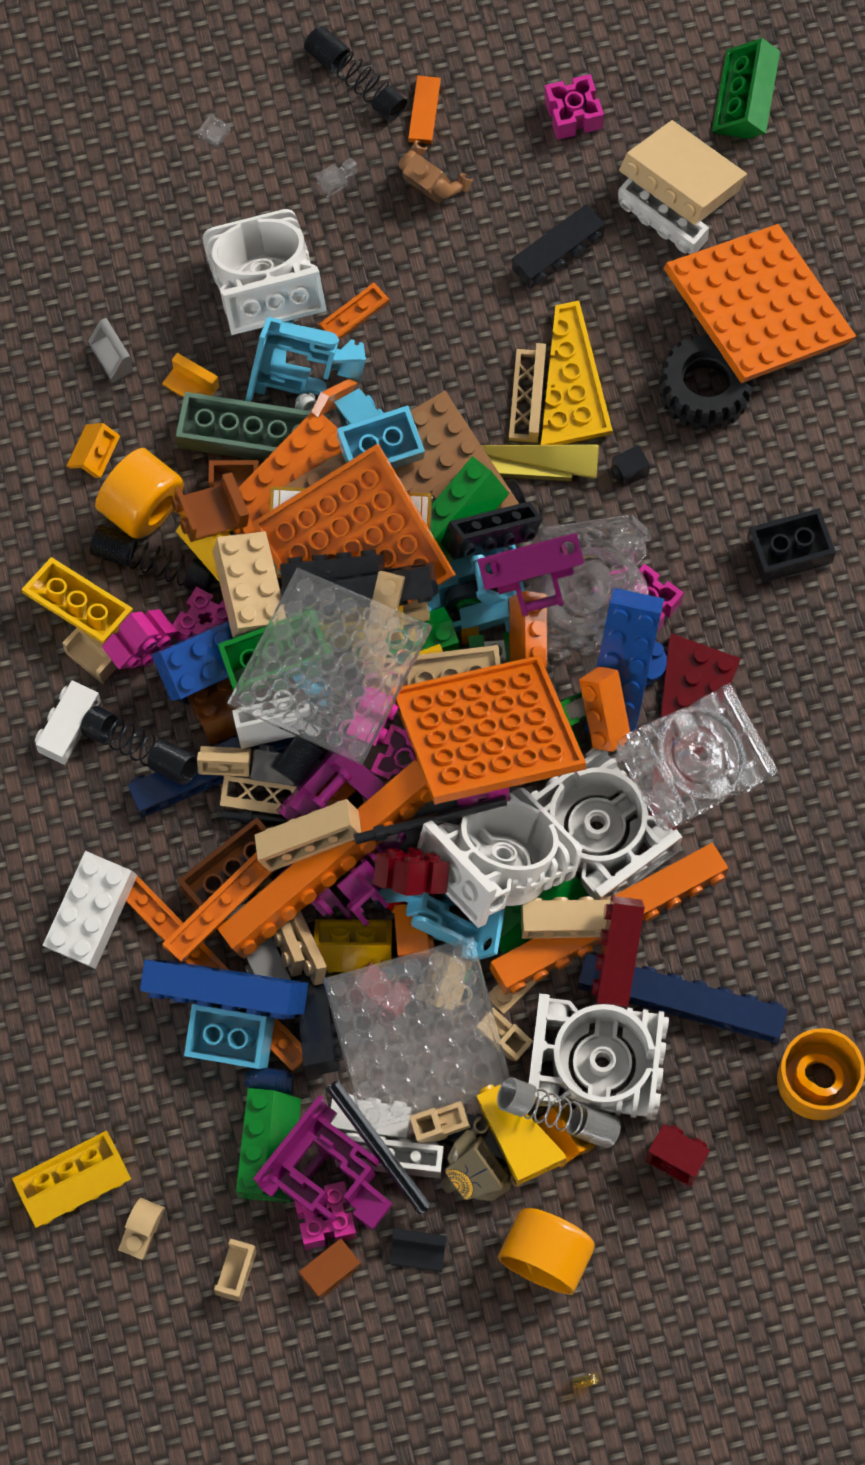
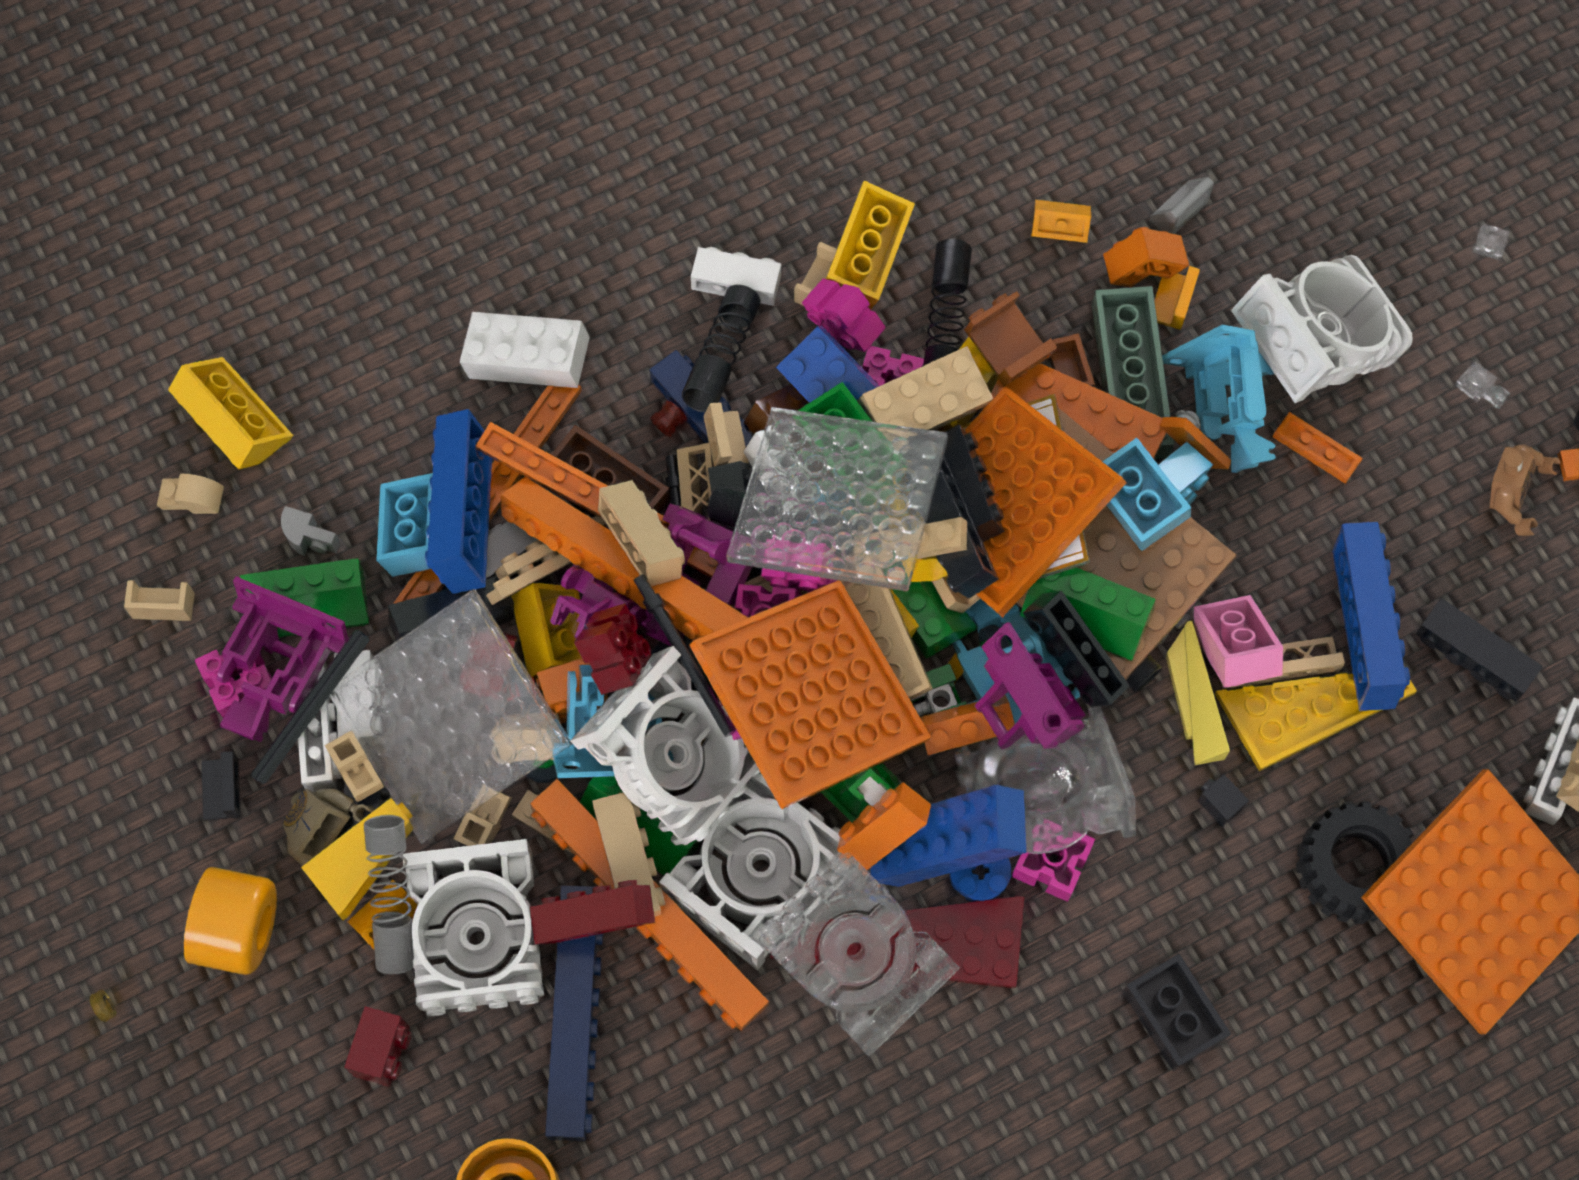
camera: 75 degrees right, 0 degrees up
light orange piece [95,448,184,539] -> none
dark blue head [244,1068,293,1094] -> none
dark orange panel [299,1238,361,1301] -> none
none -> light grey brick [281,506,340,556]
none -> clear red wheel [650,400,687,437]
none -> orange brick [1103,227,1189,288]
none -> bright pink brick [1194,595,1283,688]
none -> blue brick [1332,522,1410,711]

